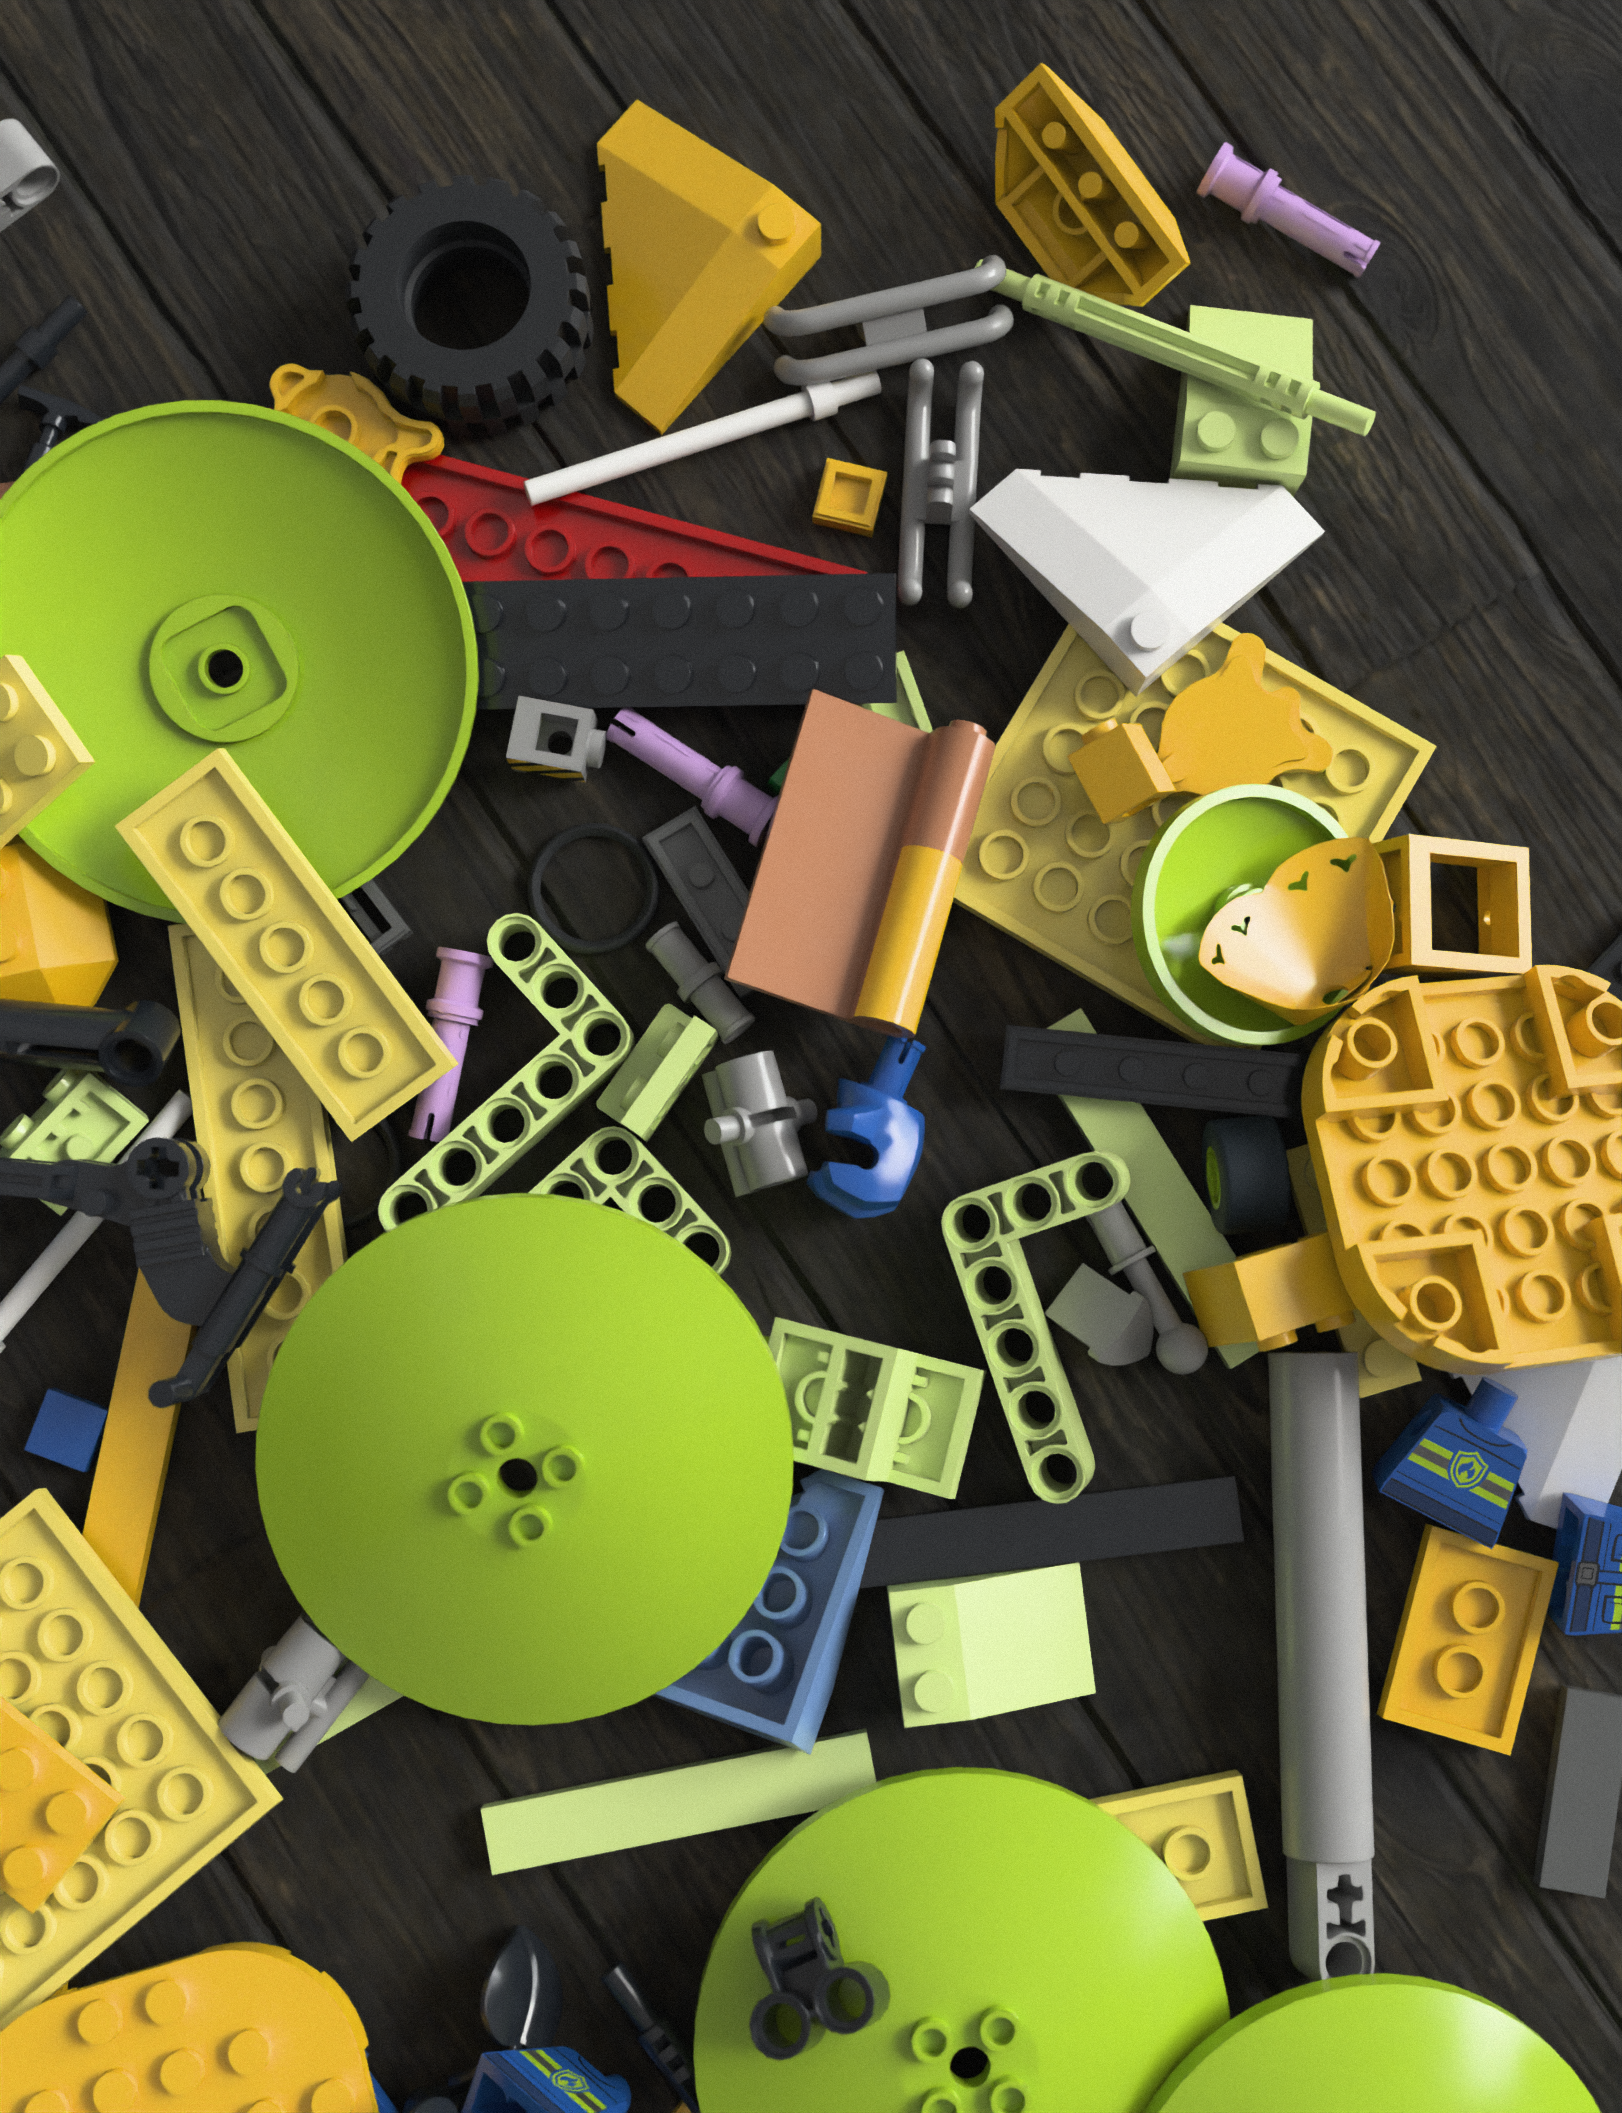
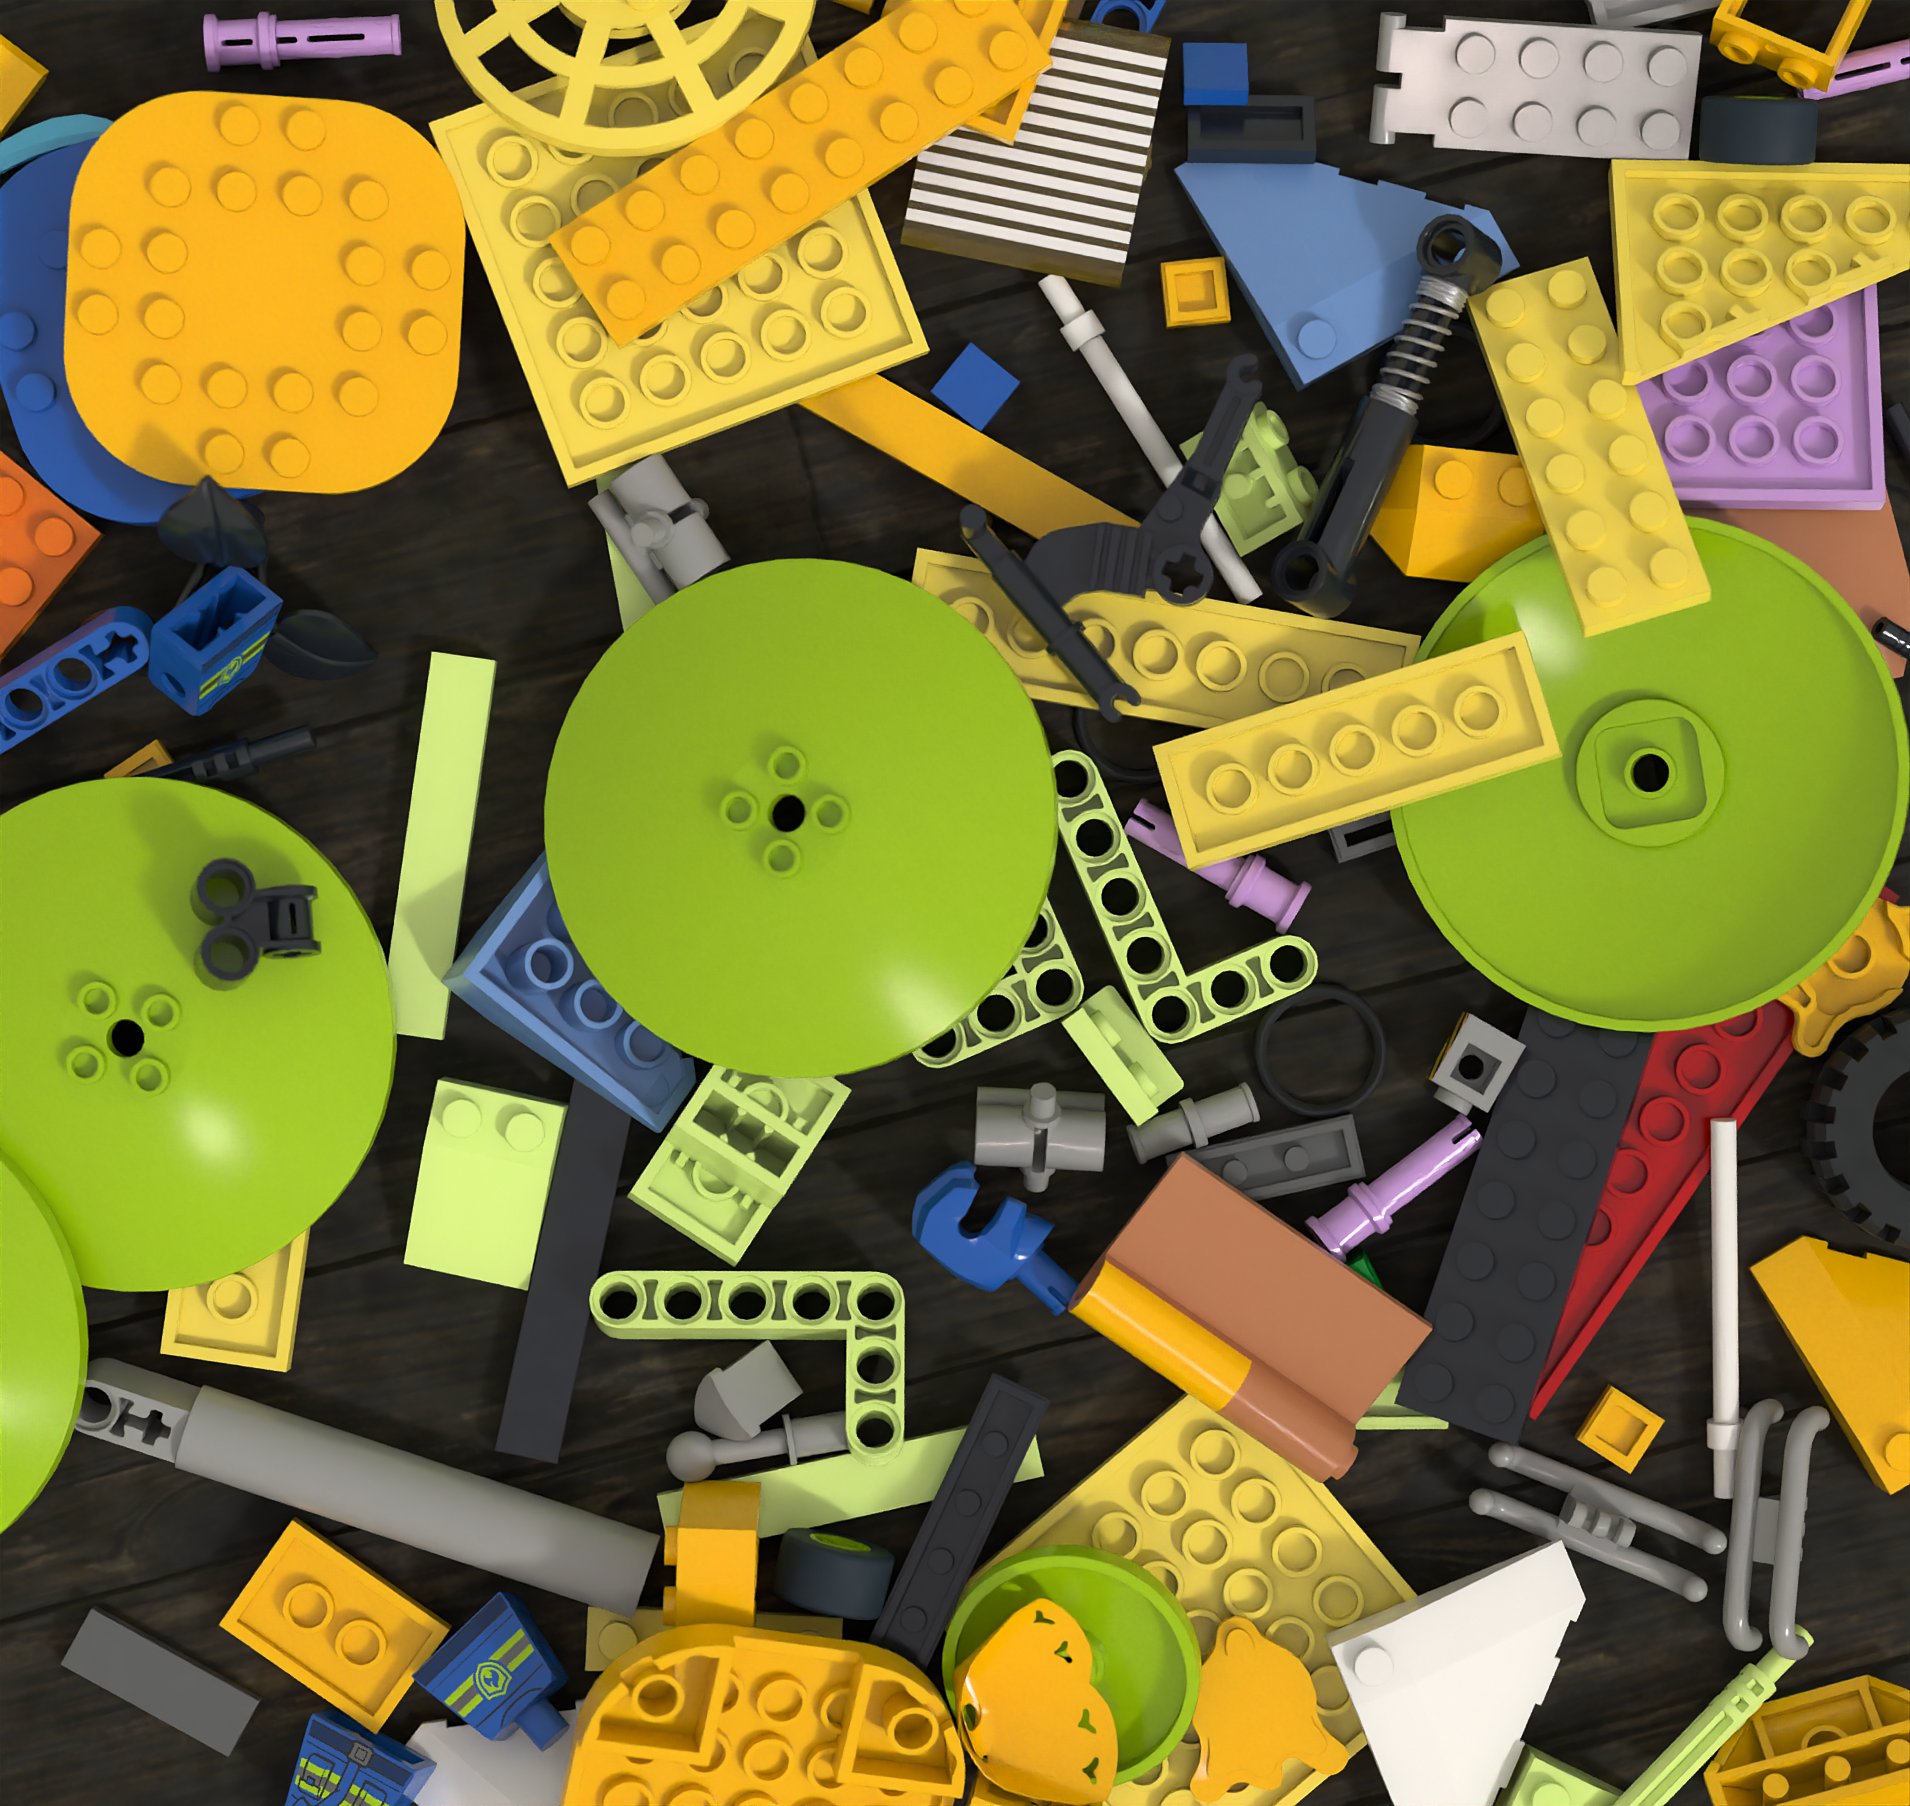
camera: 110 degrees right, 5 degrees up
yellow brick [1067,719,1176,824] -> none

